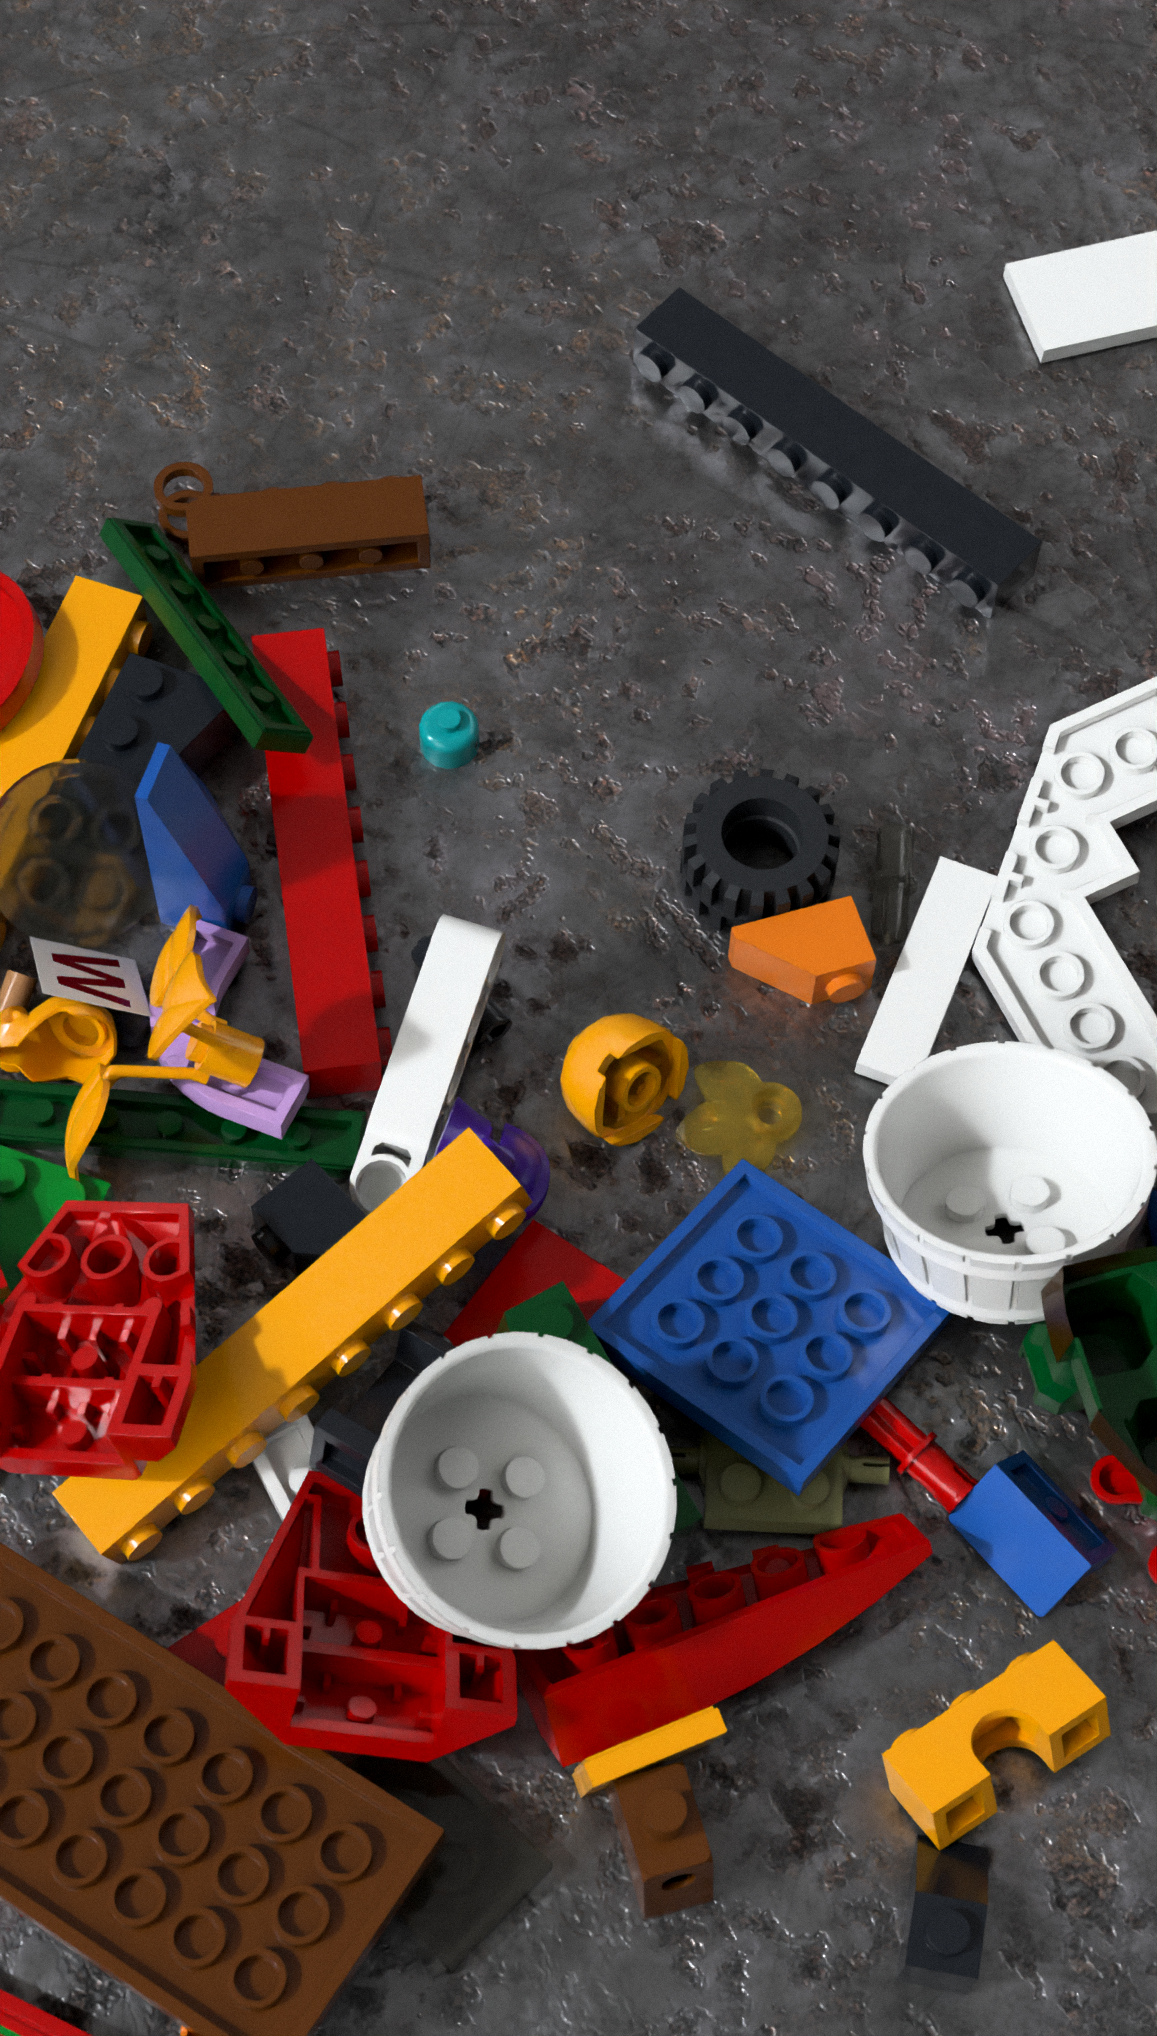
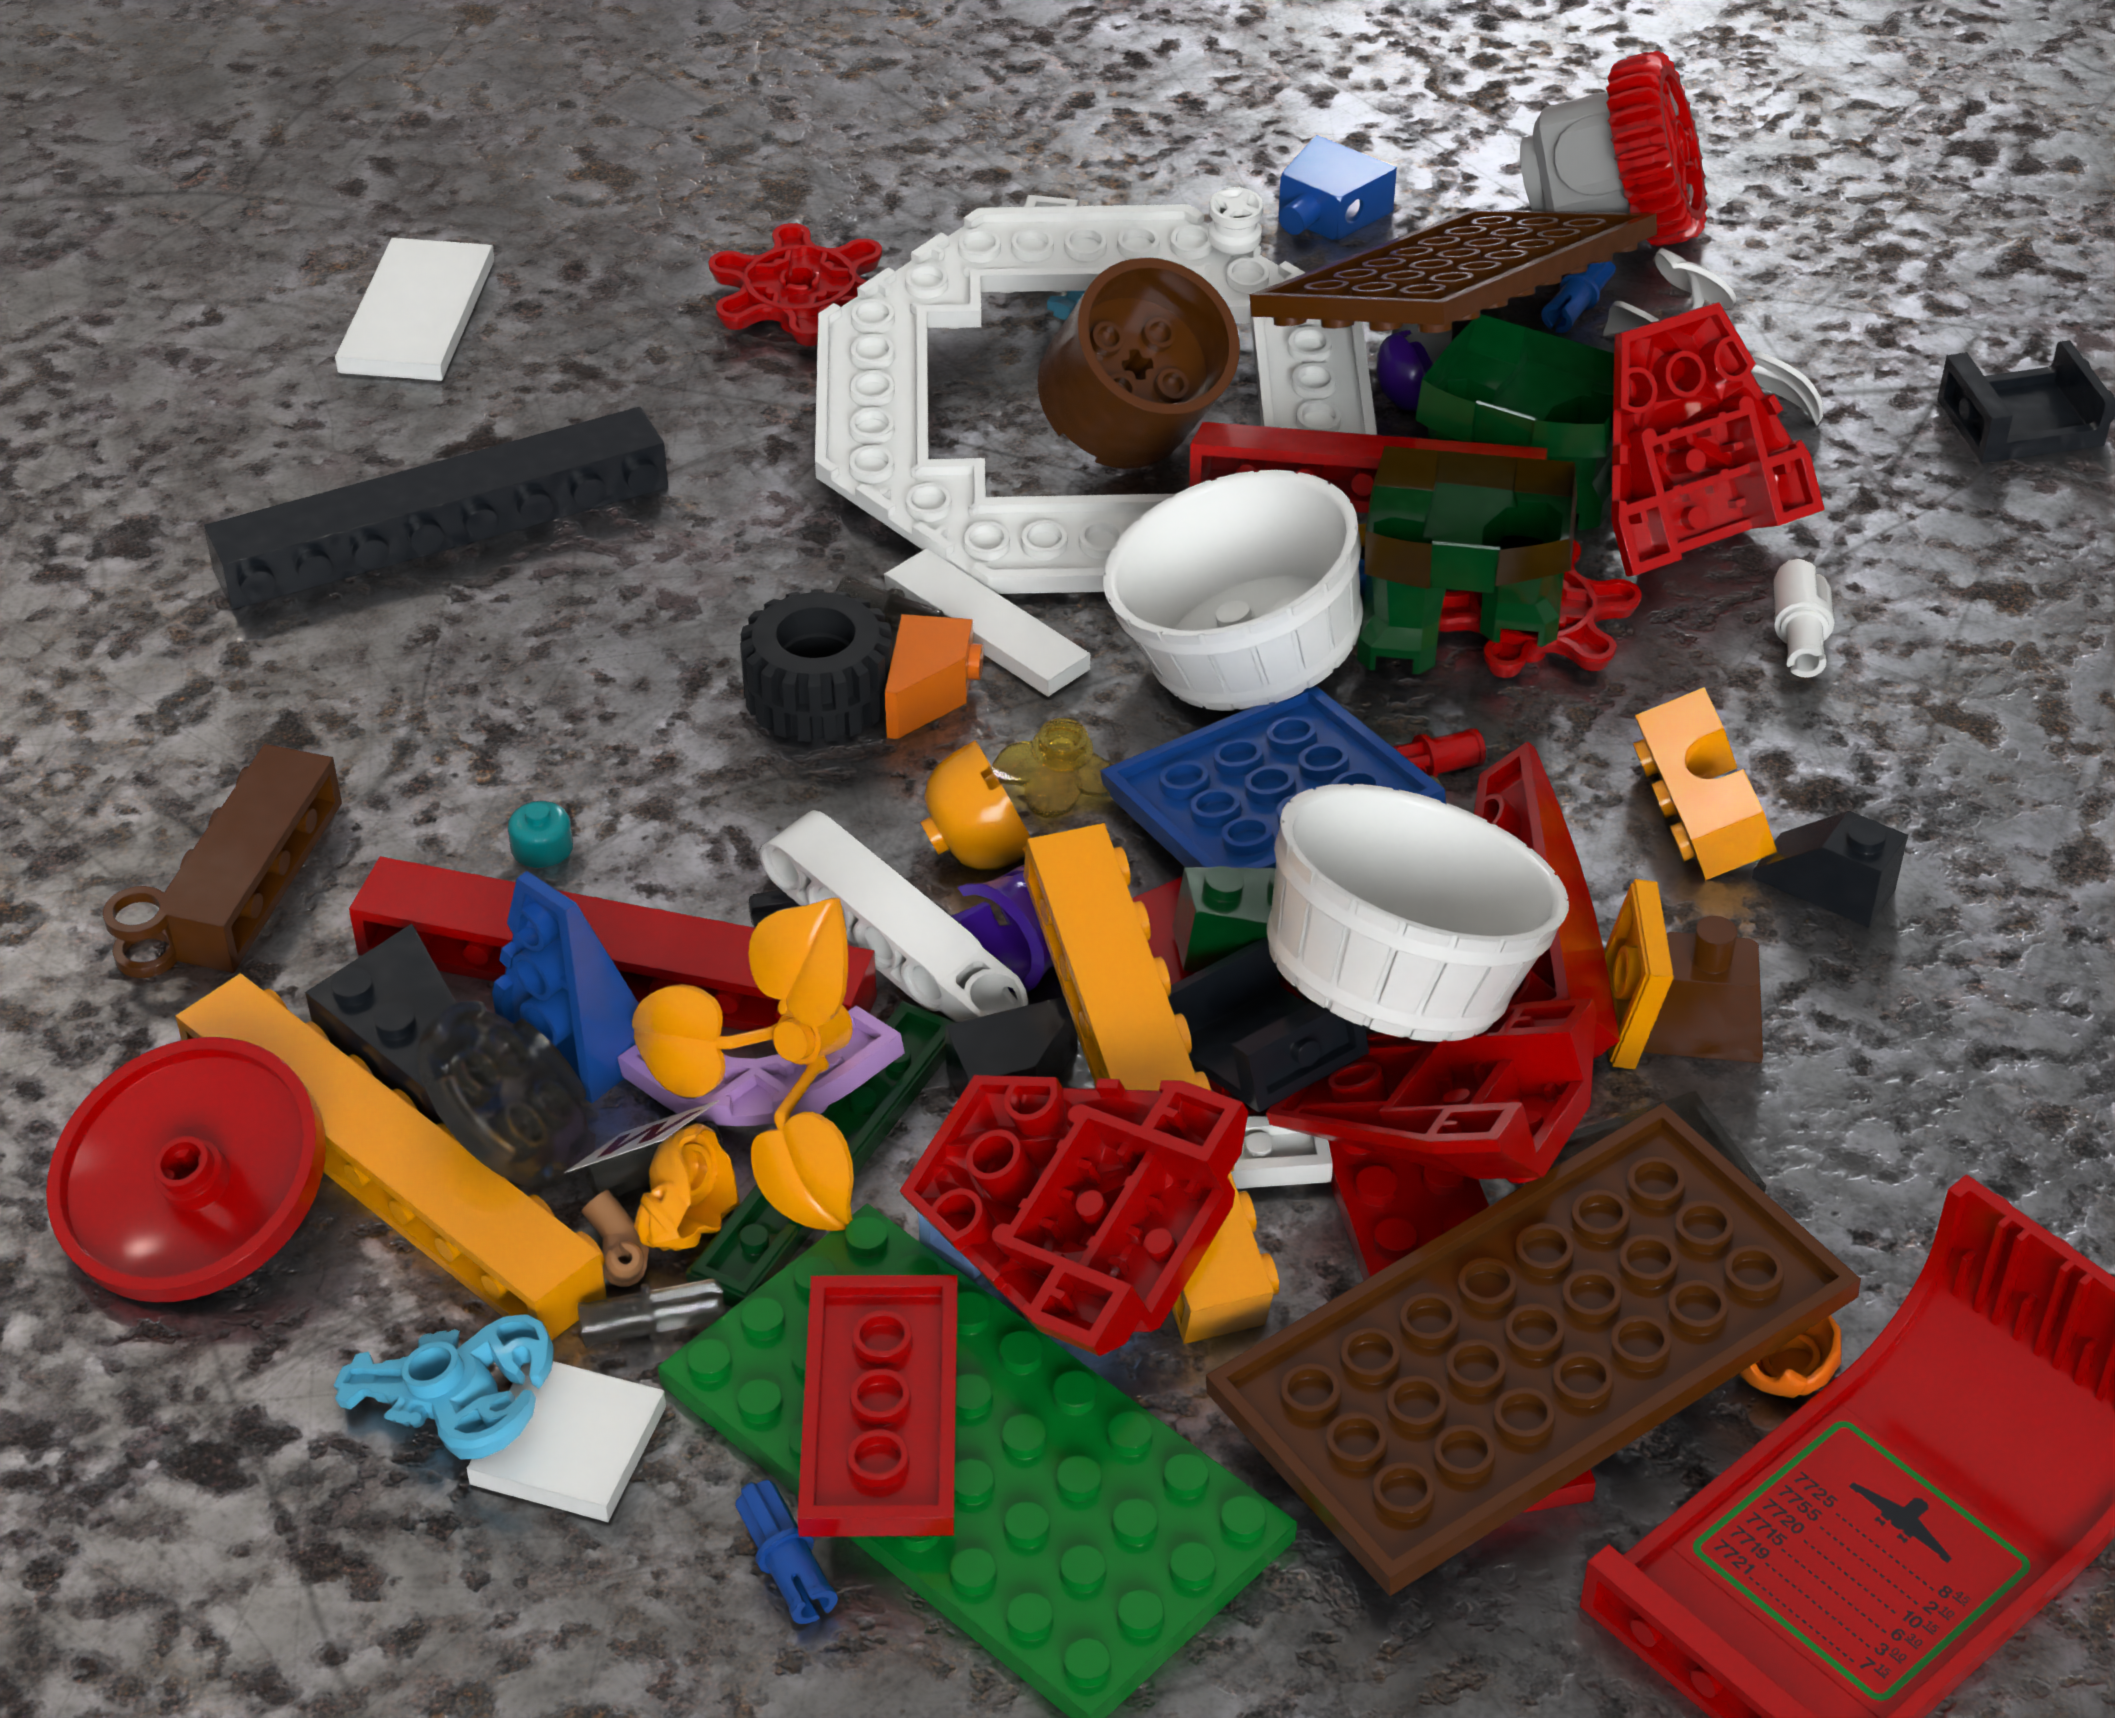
camera: 65 degrees left, 20 degrees down
dark green tile [99,517,314,754] -> none
blue panel [949,1450,1118,1617] -> none

